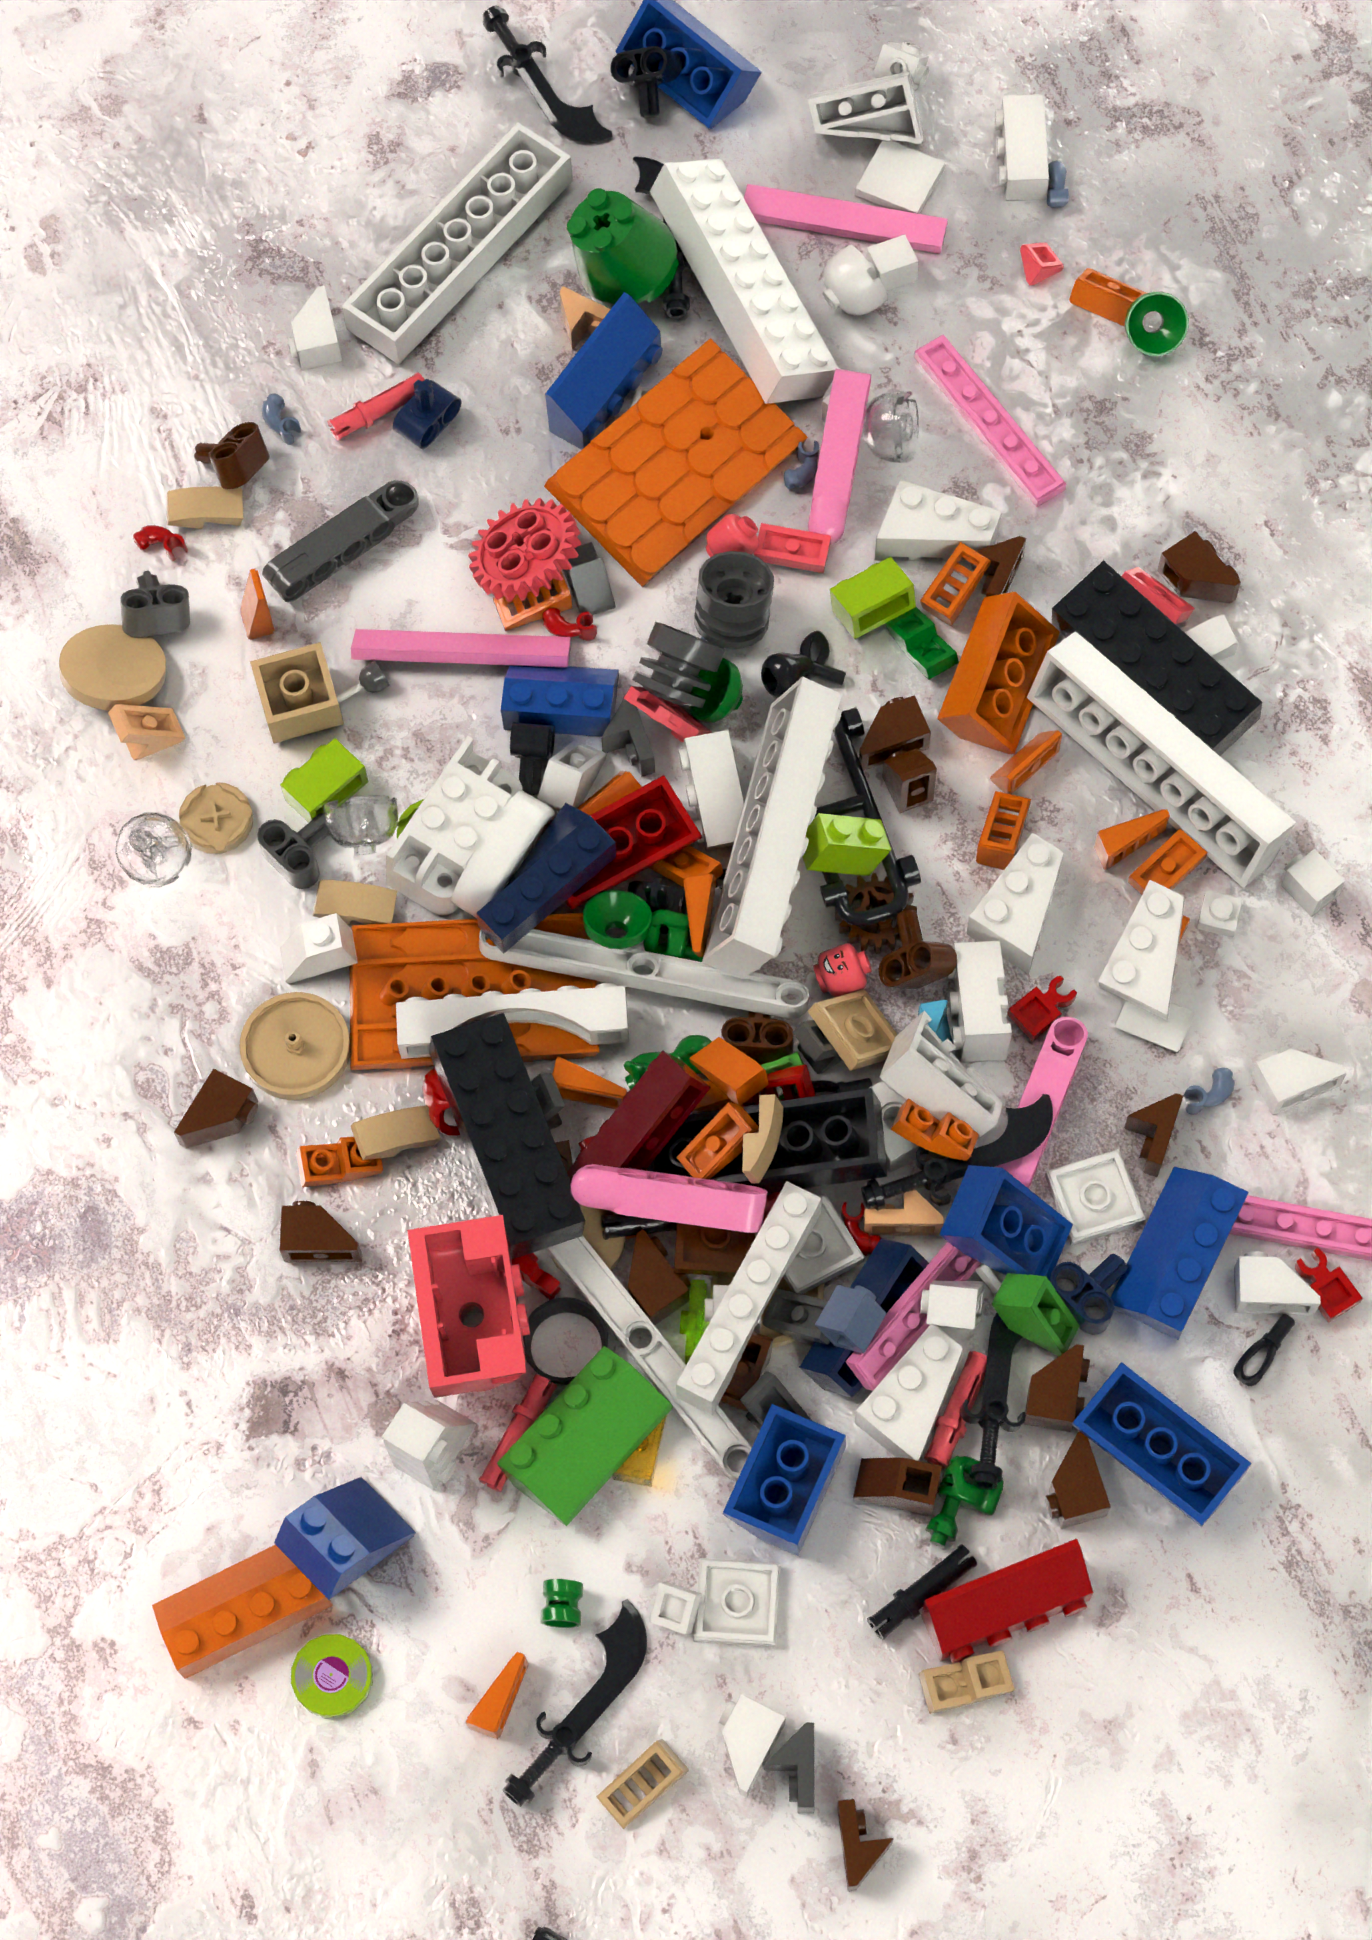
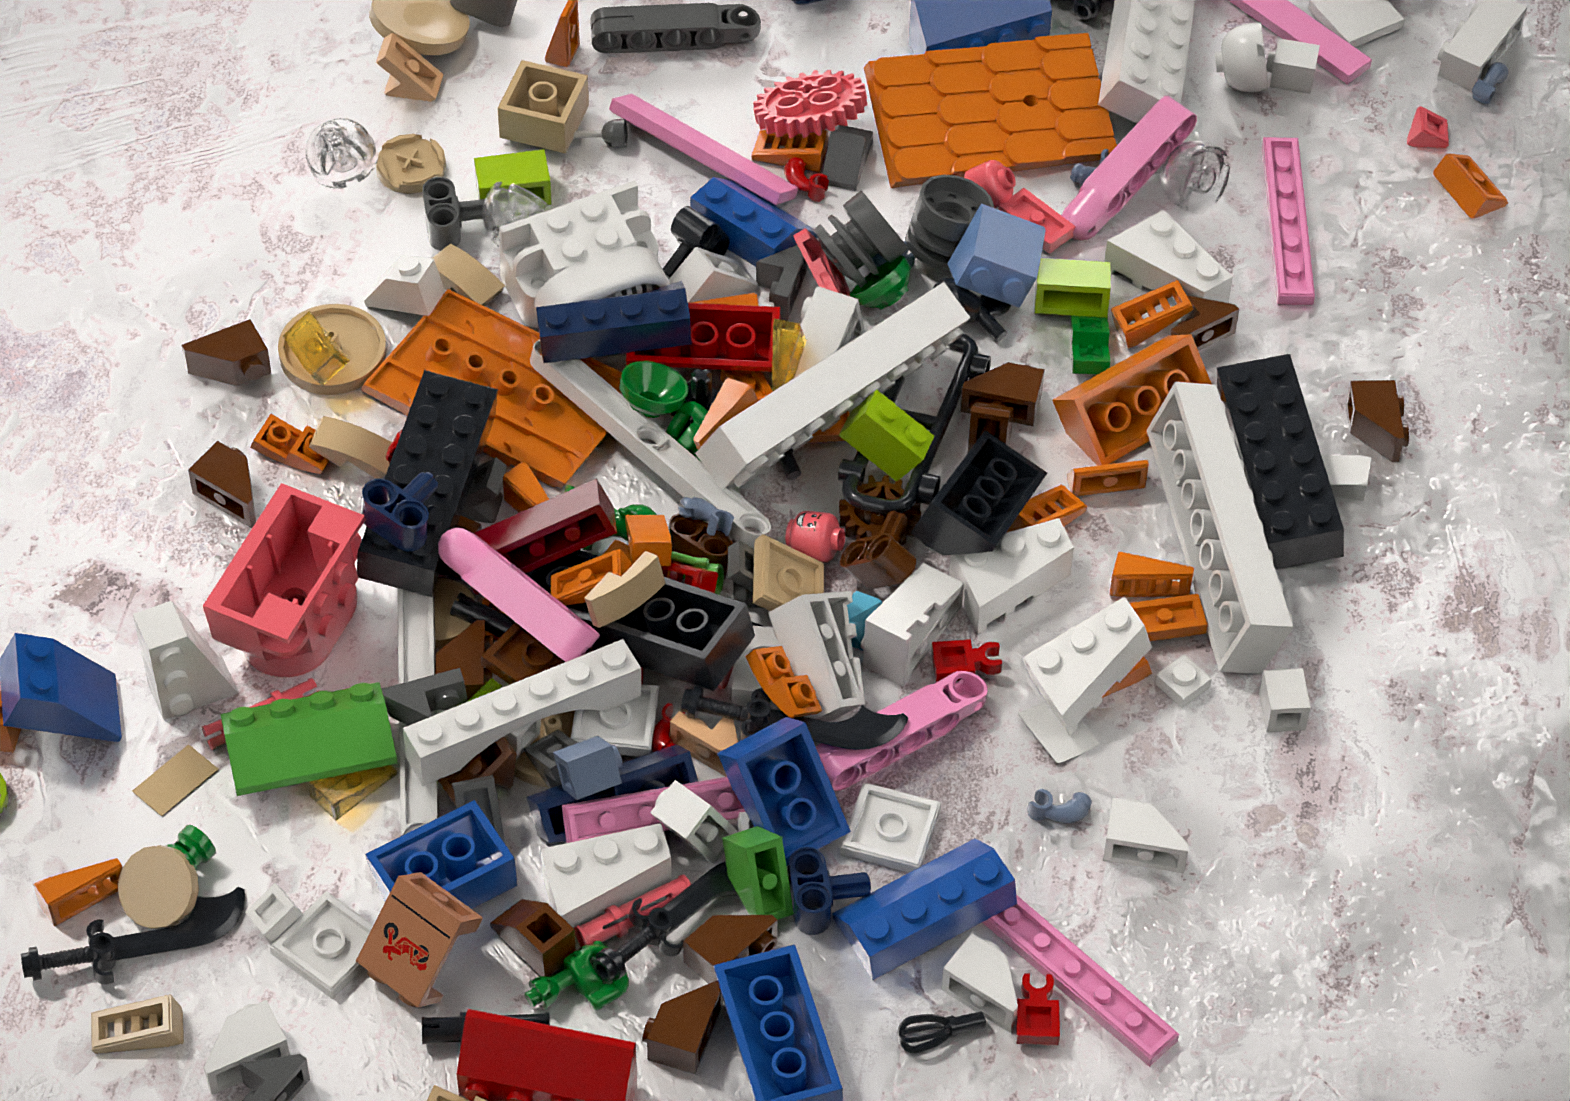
camera: 30 degrees right, 15 degrees down
white arch [396,983,629,1059] -> none
red plate [511,1253,562,1300] -> none
black tyre [523,1297,608,1385] -> none
coral plate [1122,567,1195,624] -> none
green piece [1124,291,1189,356] -> none
reddish brown slope [1124,1093,1183,1177] -> none
none -> tan tile [118,845,199,929]
none -> tan sticker [132,744,218,816]
none -> clear yellow slope [283,311,350,386]
none -> nougat panel [356,872,483,1008]
none -> dark blue beam [361,472,438,551]
none -> dark grey slope [382,668,468,726]
none -> sand blue arm [678,497,734,536]
none -> clear yellow slope [772,319,807,391]
none -> black slope [910,430,1047,556]
none -> medium blue slope [947,203,1046,308]

